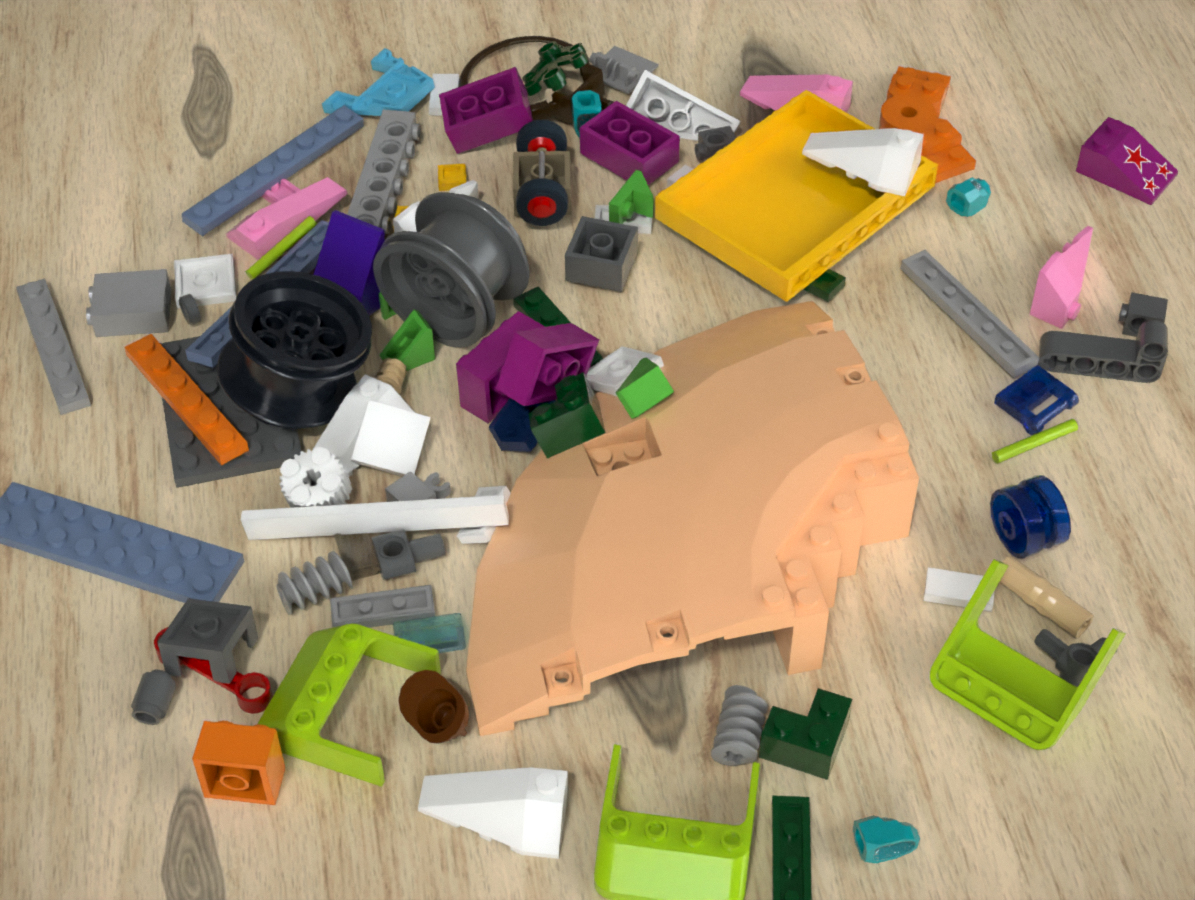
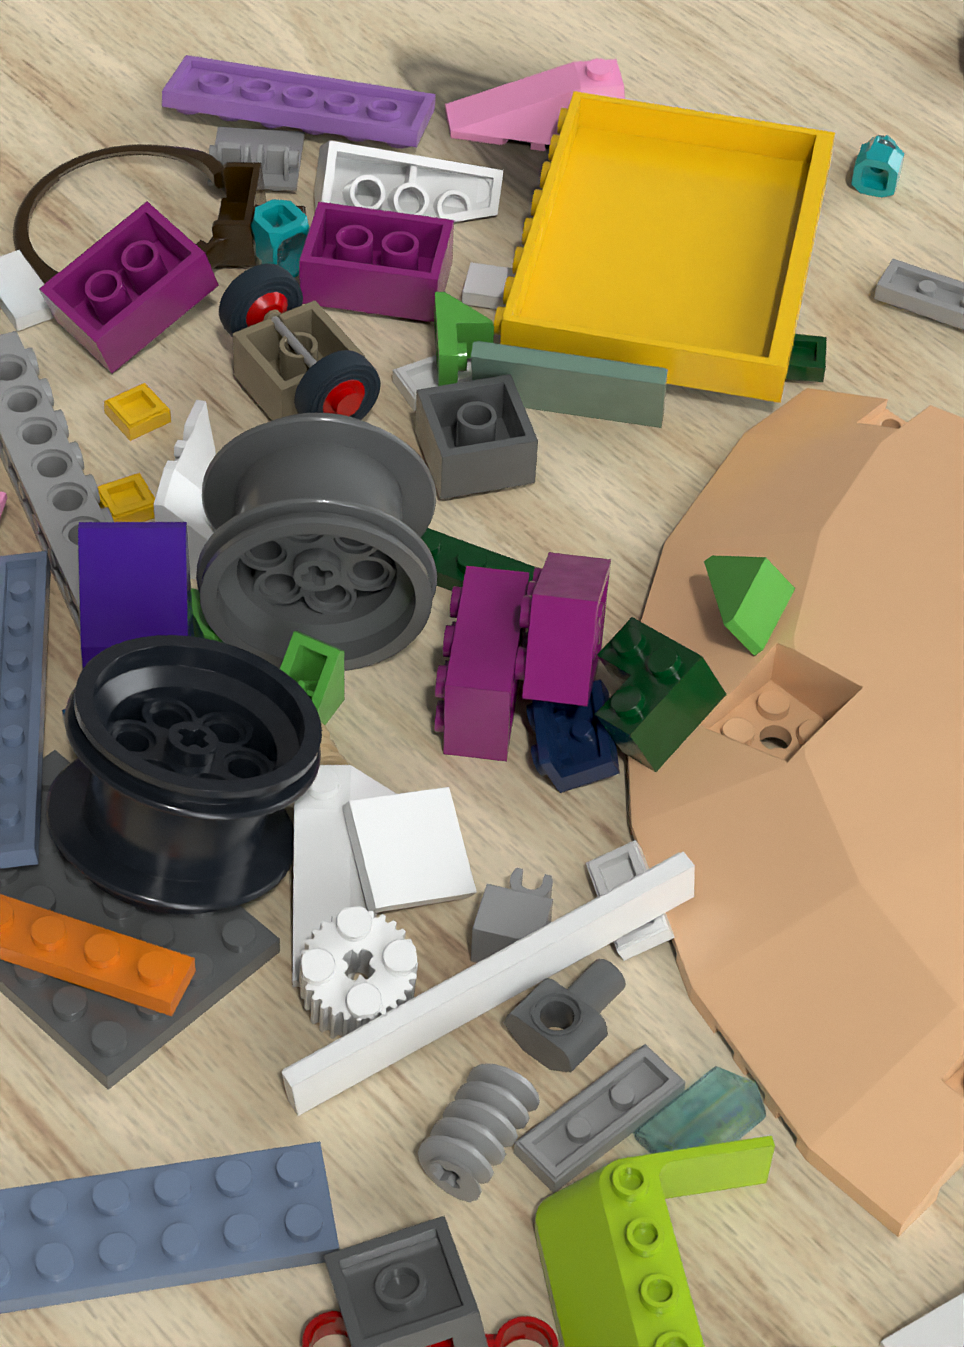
camera: 35 degrees left, 0 degrees up
clear smoke tile [333,533,380,581] -> none
reddish brown piece [398,670,469,744] -> none
dark green plant [522,41,588,96] -> none
white tile [586,346,664,397] -> none
dark grey brick [695,126,737,162] -> none
white wedge [802,128,924,197] -> none
orange plate [879,66,976,183] -> none
none -> medium lavender plate [162,55,436,148]
none -> sand green tile [471,341,668,428]

